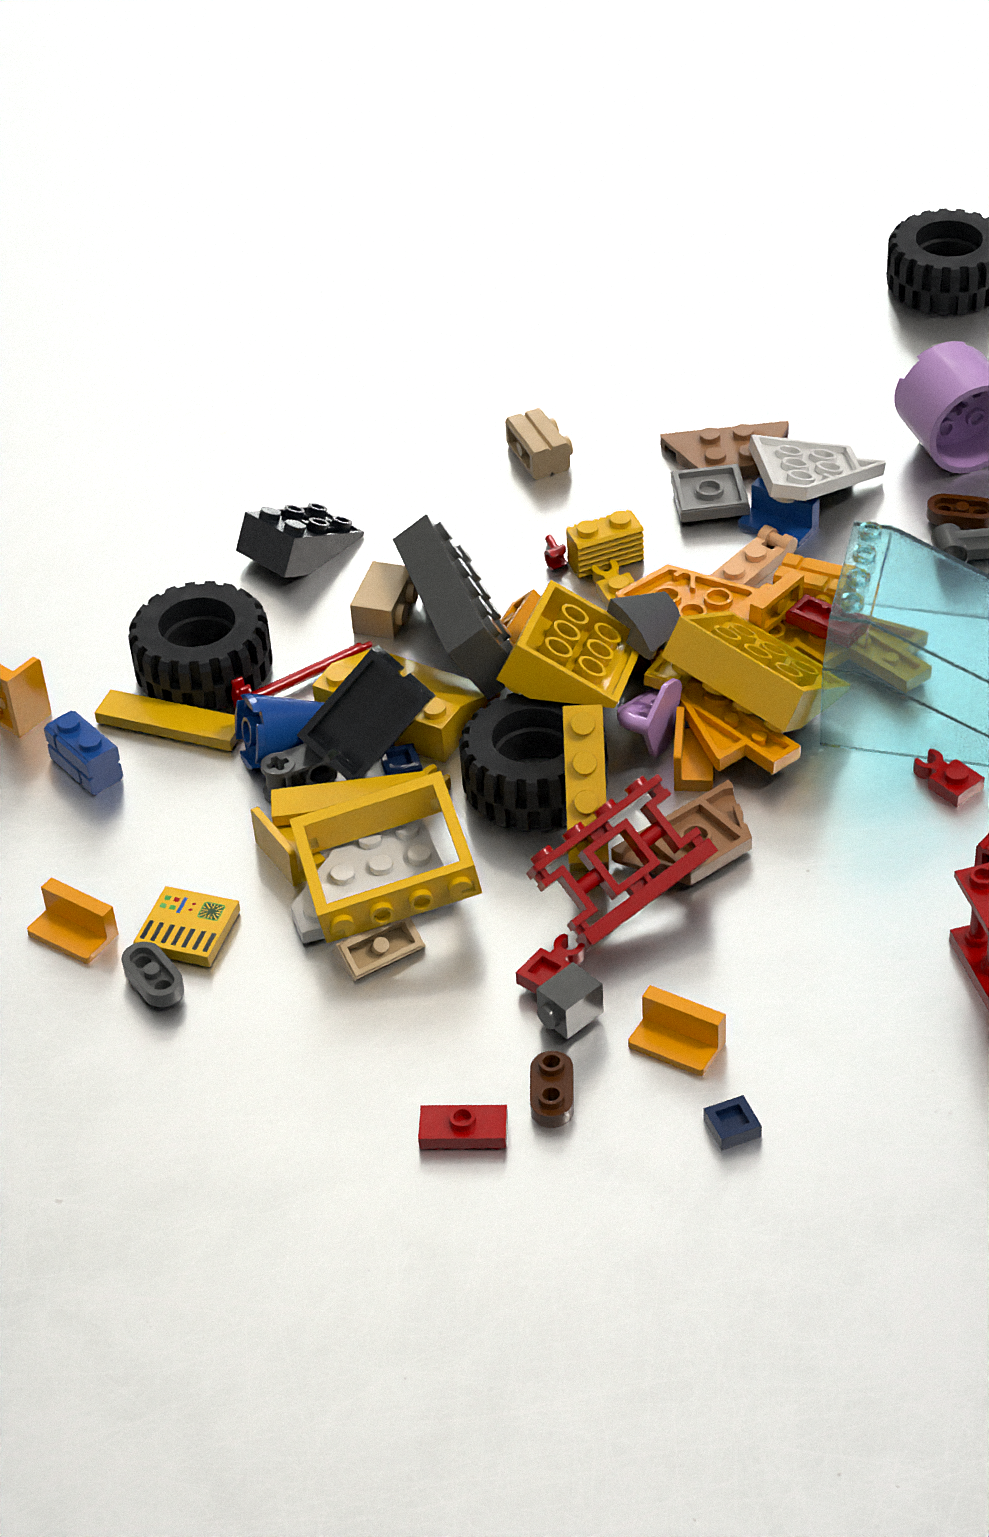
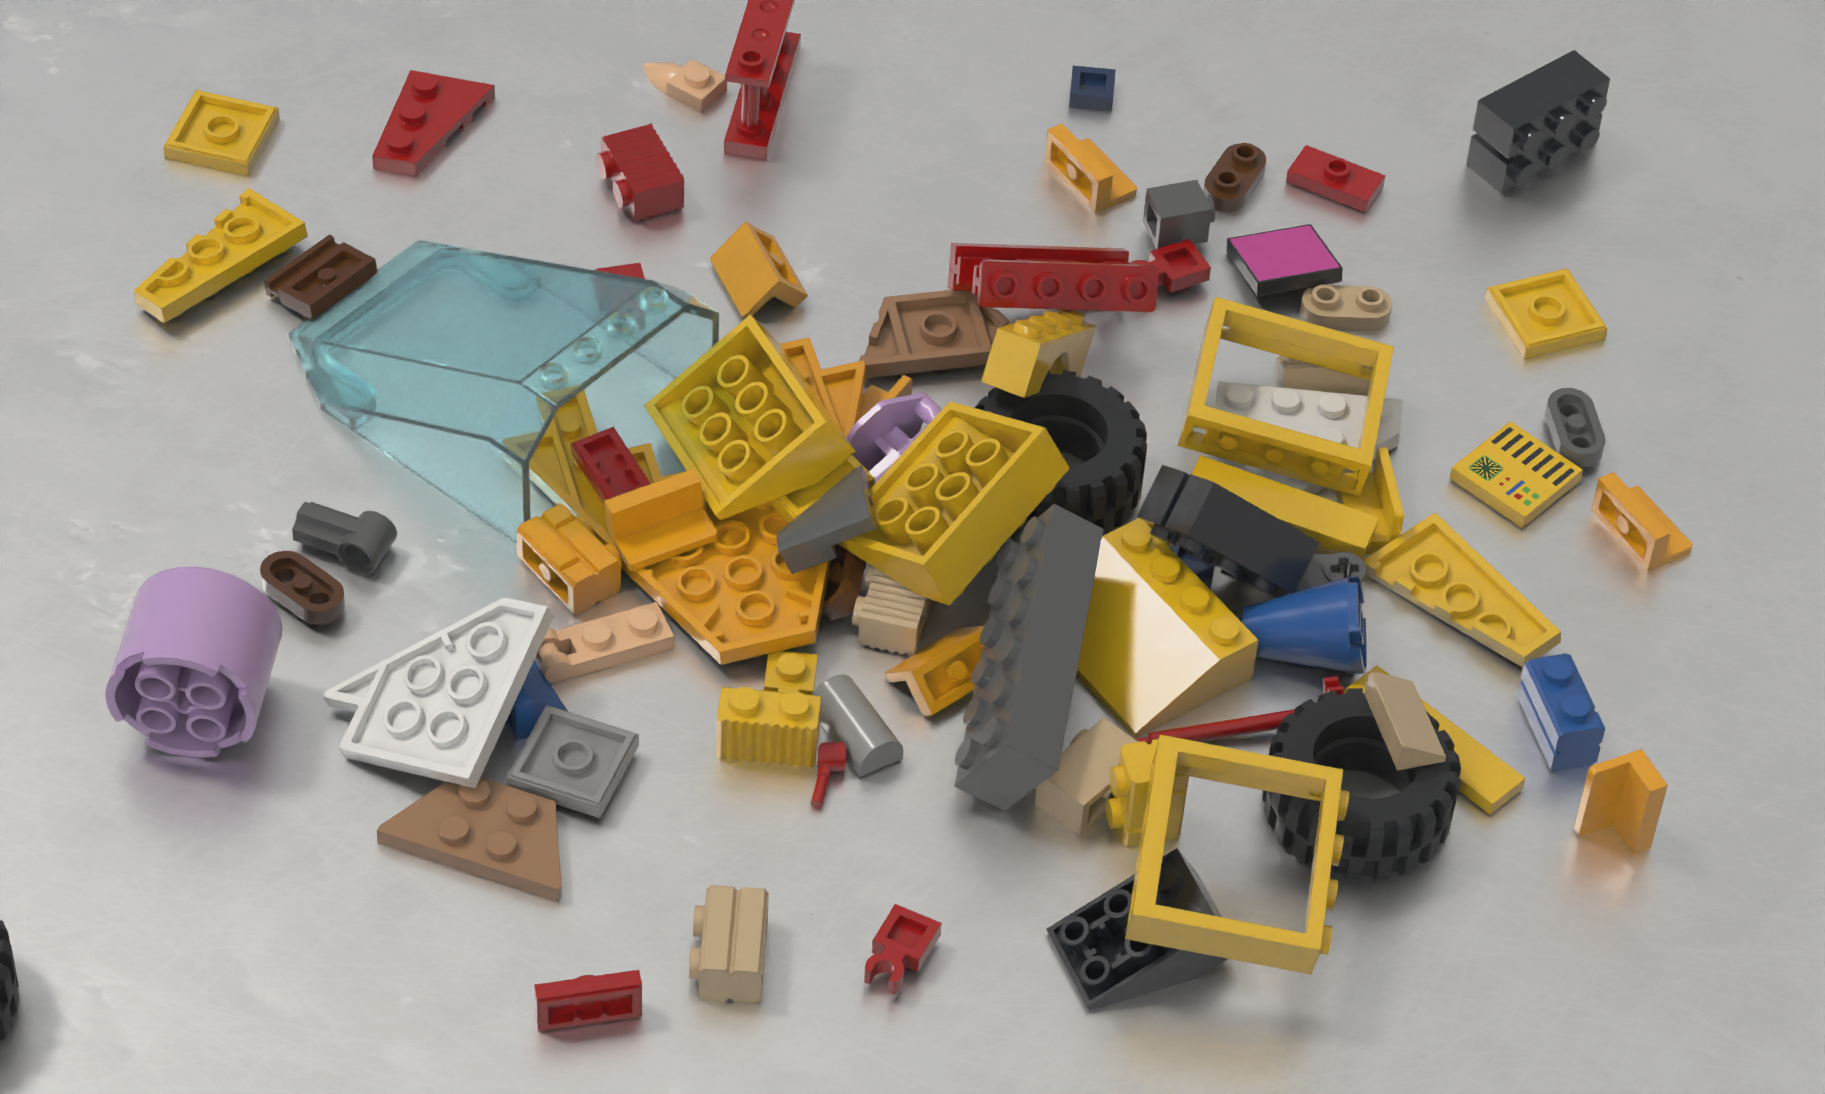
camera: 160 degrees left, 5 degrees up
none -> red plate [534,970,642,1031]
none -> light orange panel [710,221,808,318]
none -> light grey brick [812,674,903,777]
none -> red plate [864,904,942,995]
none -> yellow brick [1105,739,1189,847]
none -> yellow window [1125,735,1349,975]
none -> dark pink tile [1226,224,1343,297]
none -> tan plate [1300,285,1392,331]
none -> yellow wing [1363,513,1561,668]
none -> tan slope [1364,672,1446,770]
none -> black piece [1466,50,1610,195]
none -> yellow tile [1485,268,1608,359]

